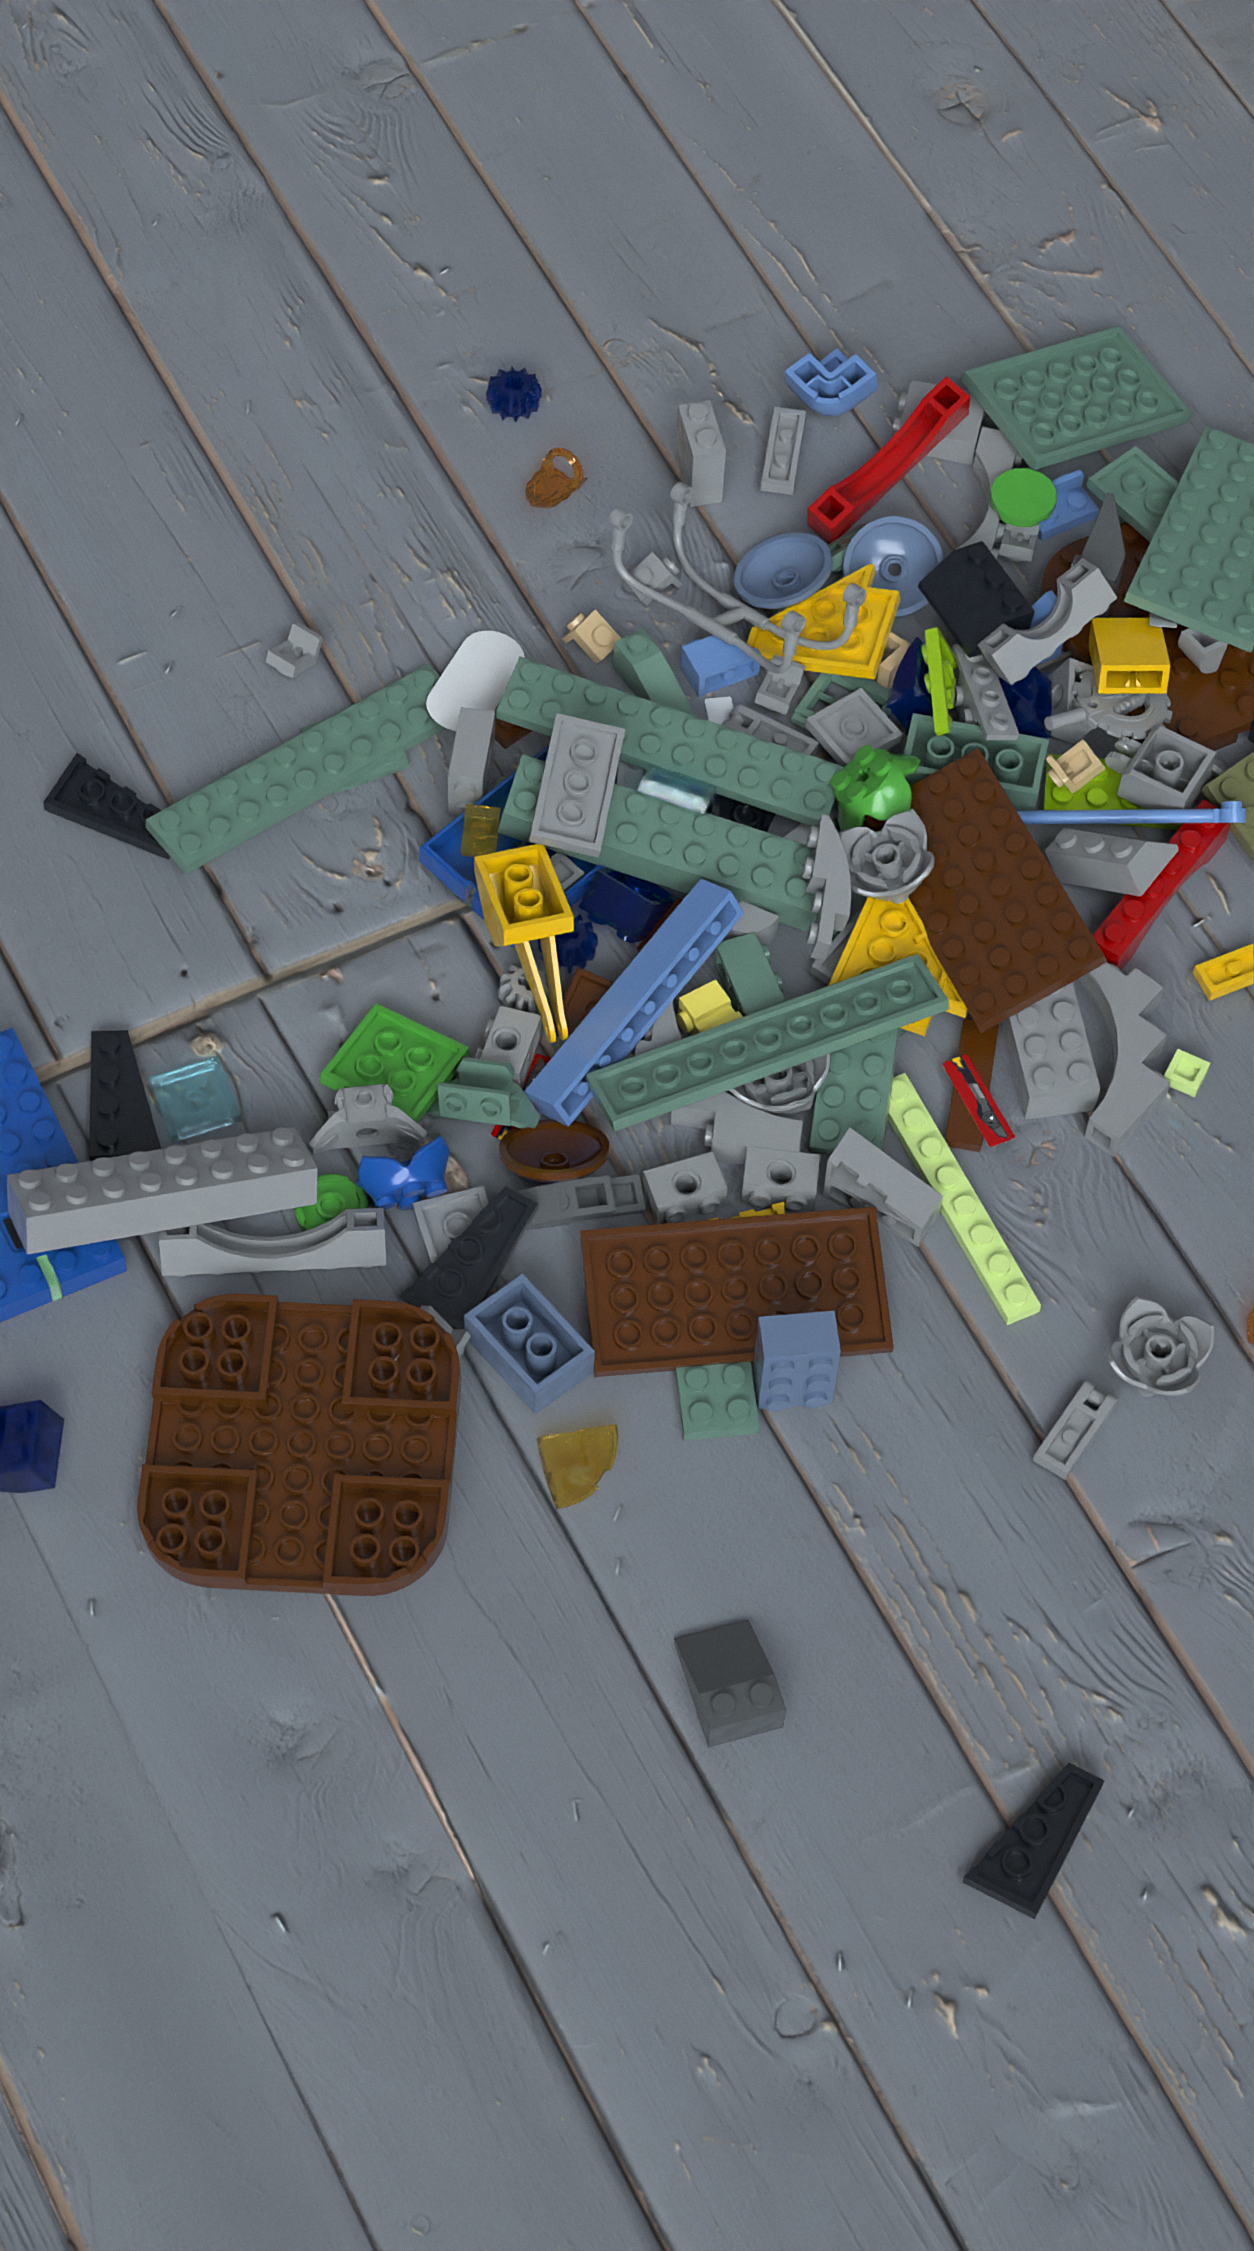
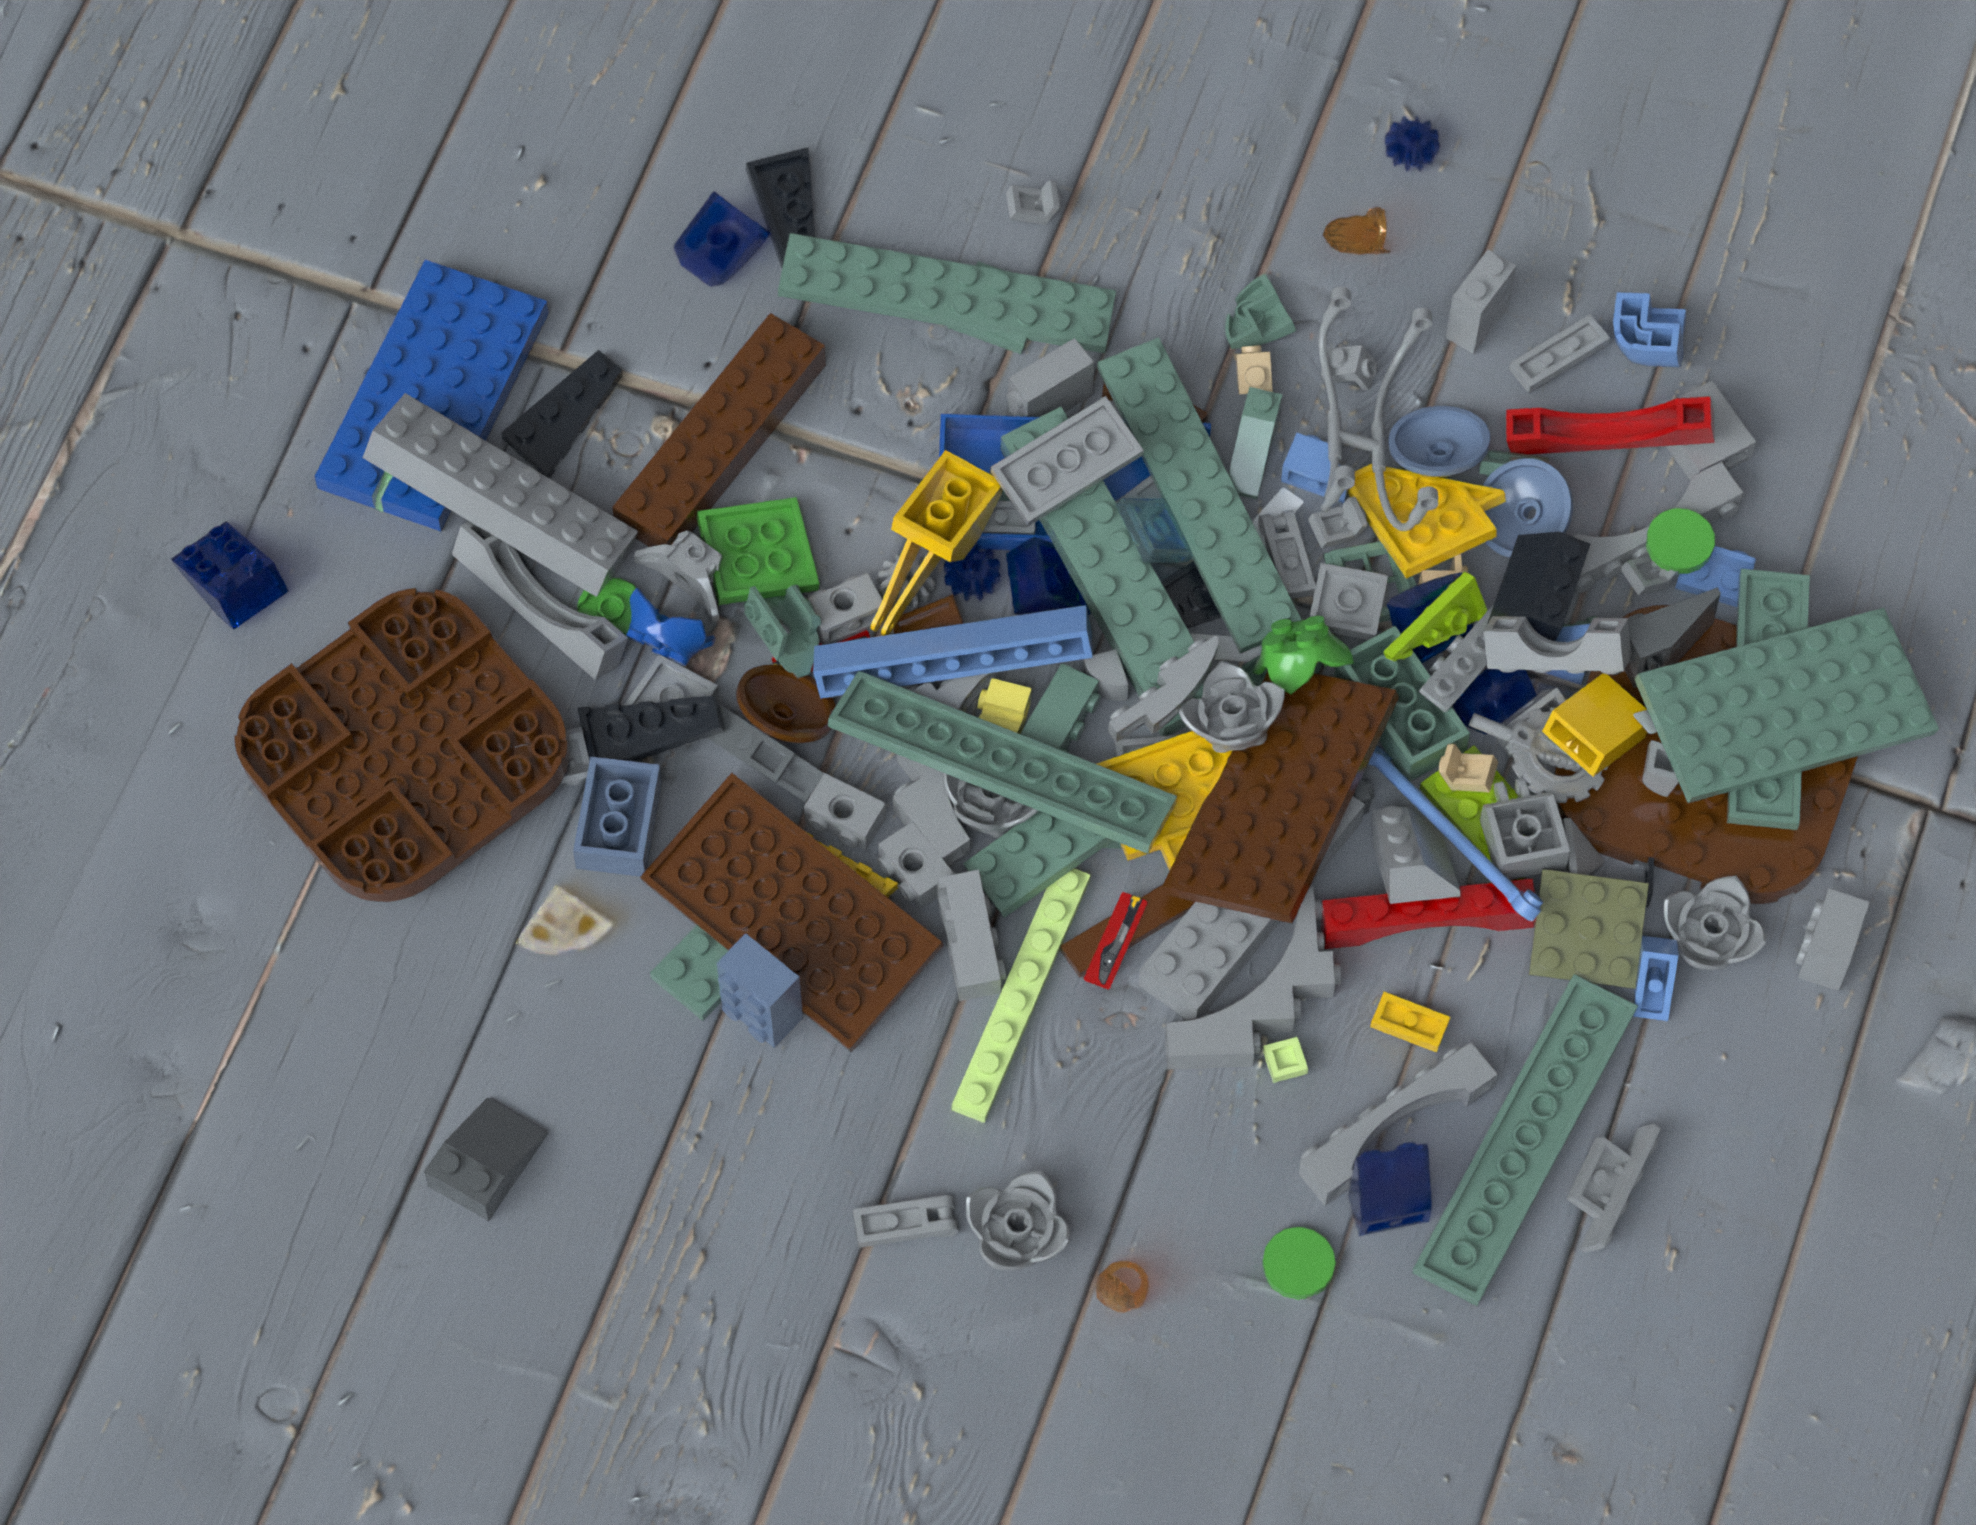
camera: 50 degrees right, 5 degrees up
clear light blue tile [149,1056,241,1142] -> none
white sticker [426,631,525,731] -> none
clear yellow bracket [460,803,501,857] -> none
sand green plate [961,326,1192,470] -> none
black wing [963,1763,1105,1919] -> none
none -> reddish brown brick [612,313,826,547]
none -> clear blue slope [674,191,771,287]
none -> sand green brick [1225,273,1296,349]

